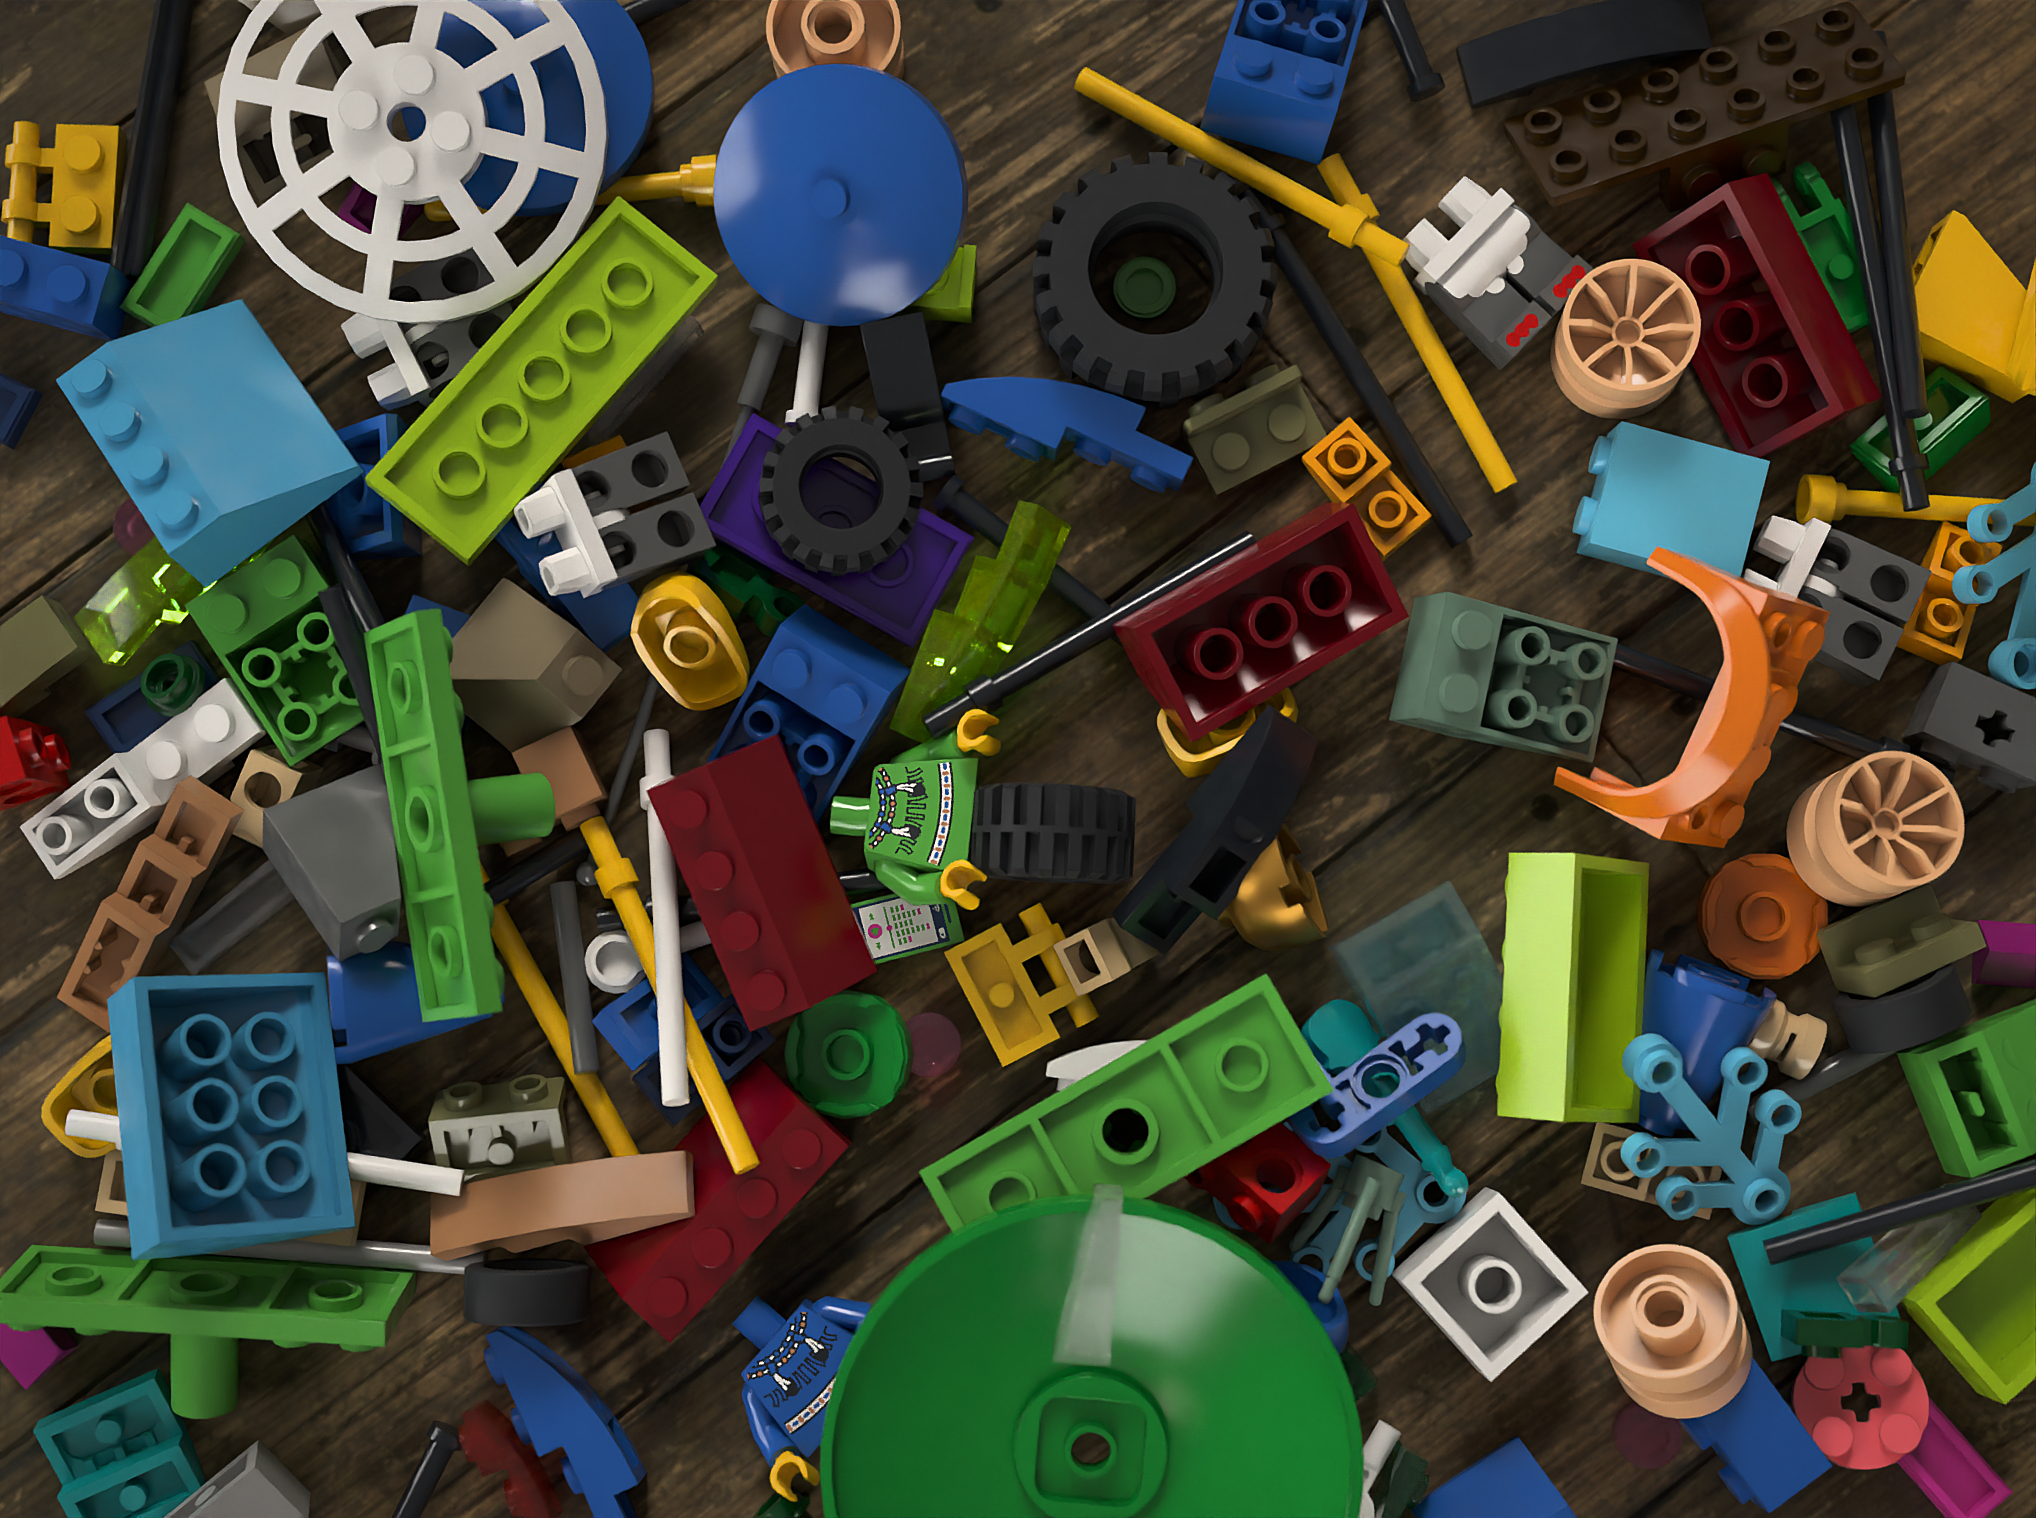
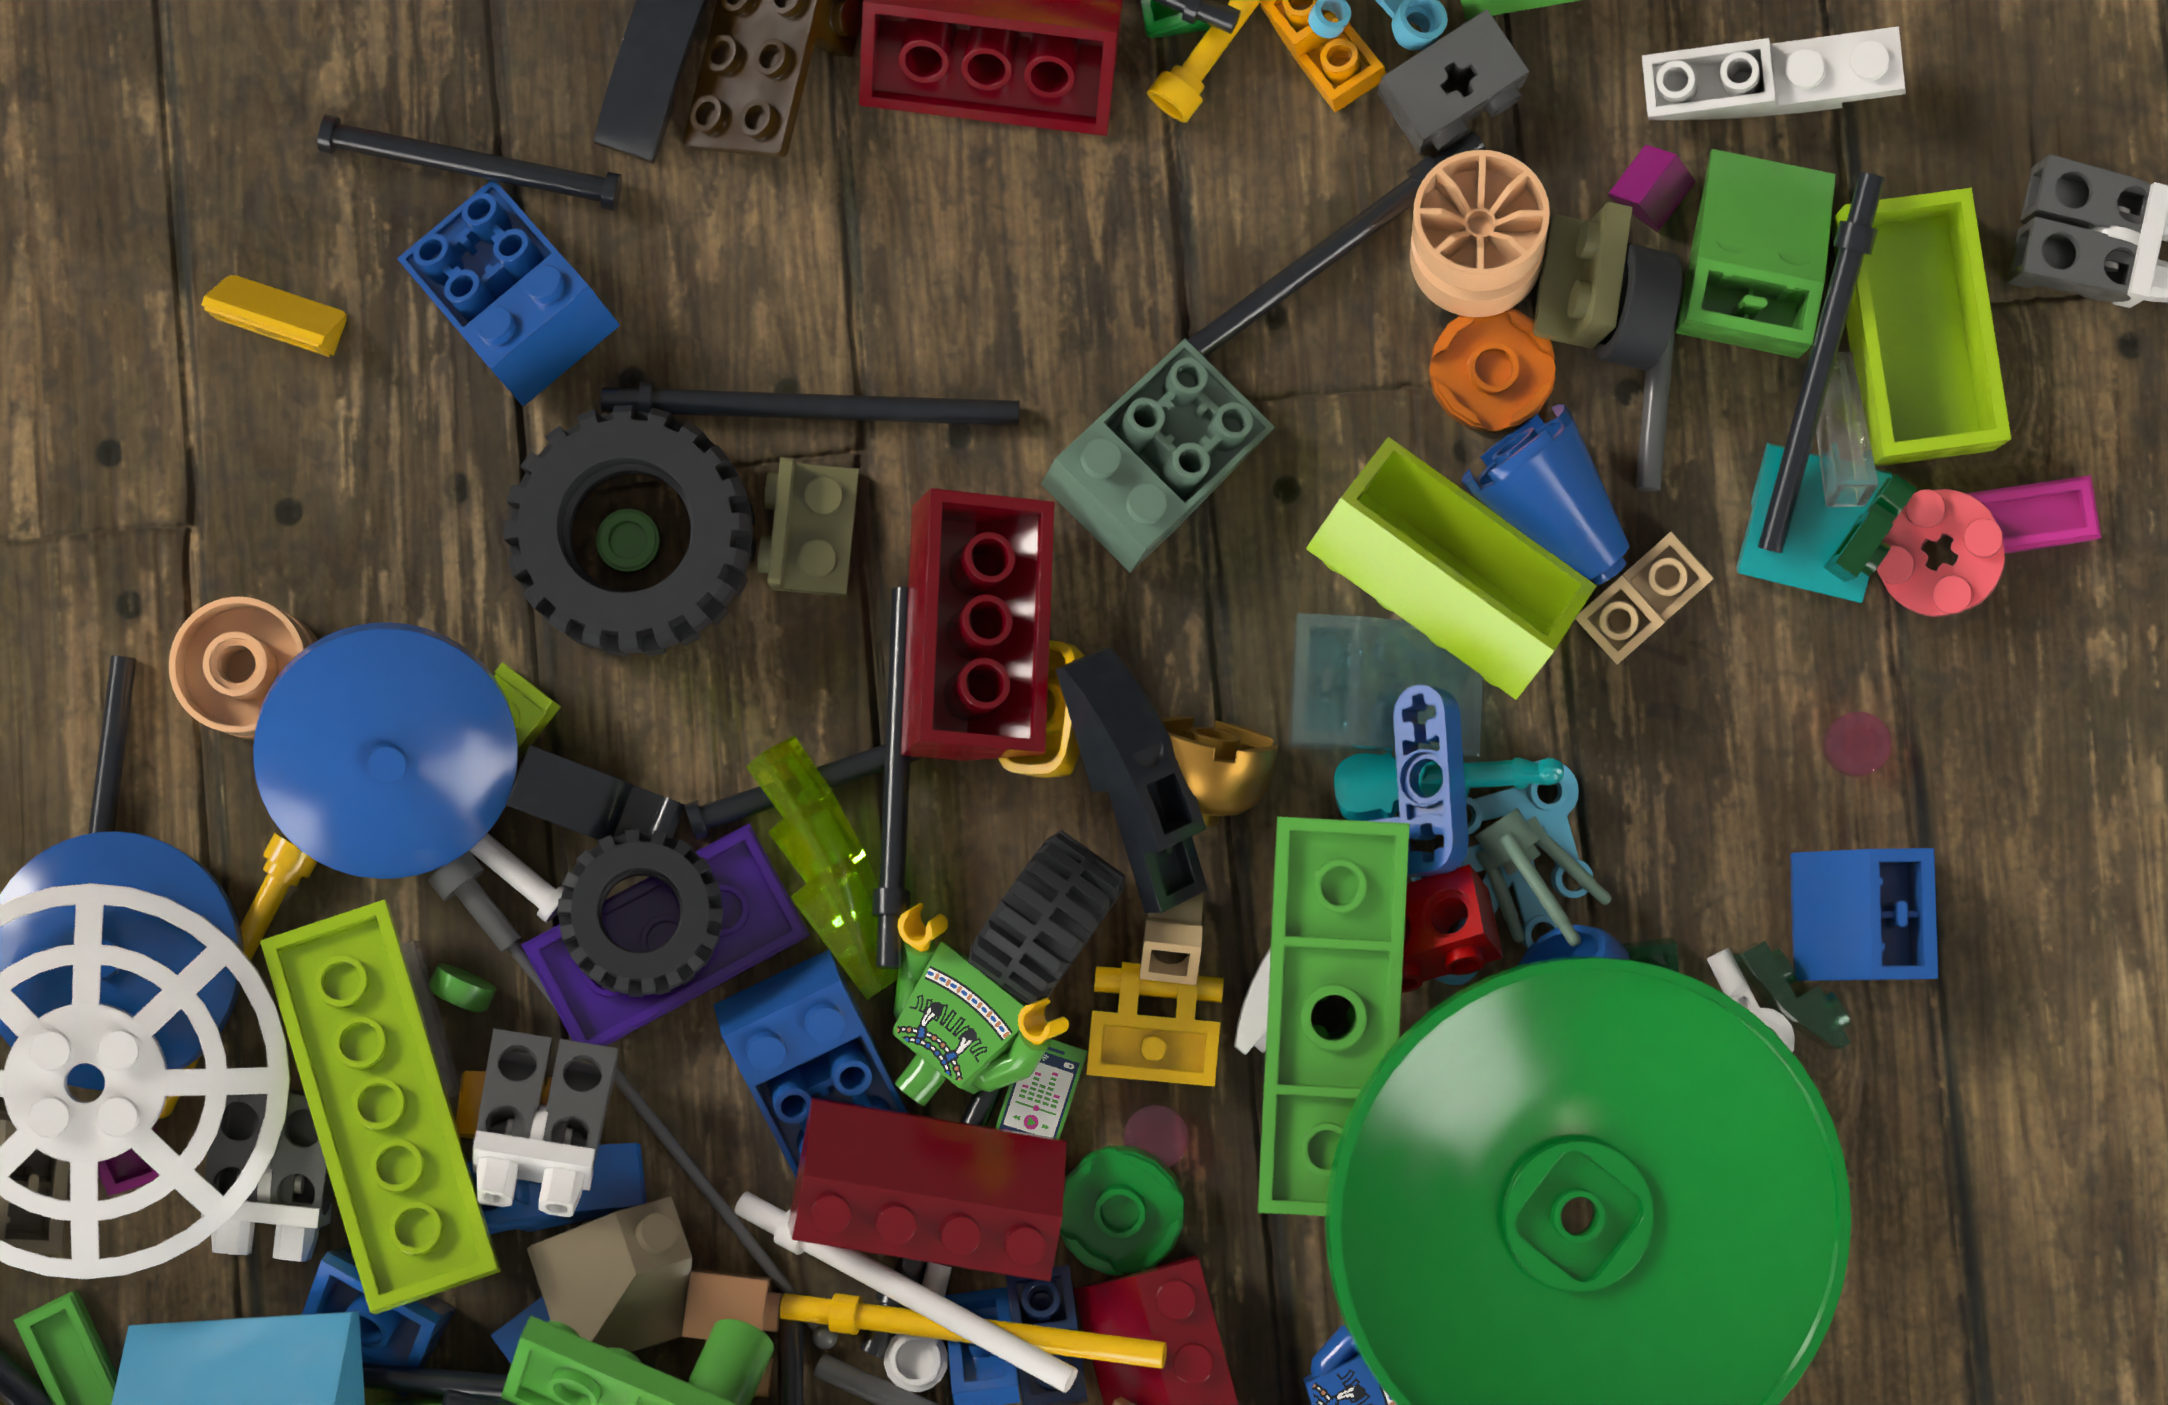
camera: 55 degrees left, 0 degrees up
yellow piece [630,570,750,711] -> none
dark green plate [689,542,805,639] -> none
blue slope [941,377,1193,493] -> none
clear piece [1053,1184,1123,1366] -> none
yellow bar [1074,67,1410,267] -> none
light orange slope [1301,417,1432,561] -> none
yellow bar [1317,153,1518,494] -> none
white brick [1391,1187,1588,1381] -> none
hips [1403,176,1594,370] -> none
light nougat wheel [1551,259,1701,419] -> none
orange piece [1554,546,1831,848] -> none
medium azure brick [1573,421,1770,579] -> none
light nougat wheel [1594,1244,1752,1419] -> none
medium azure plant [1620,1033,1801,1225] -> none
blue brick [1679,1357,1832,1513] -> none
dark grey hips [1741,516,1932,689] -> none
tan wheel [1747,997,1827,1080] -> none
none -> bright green tile [428,963,497,1013]

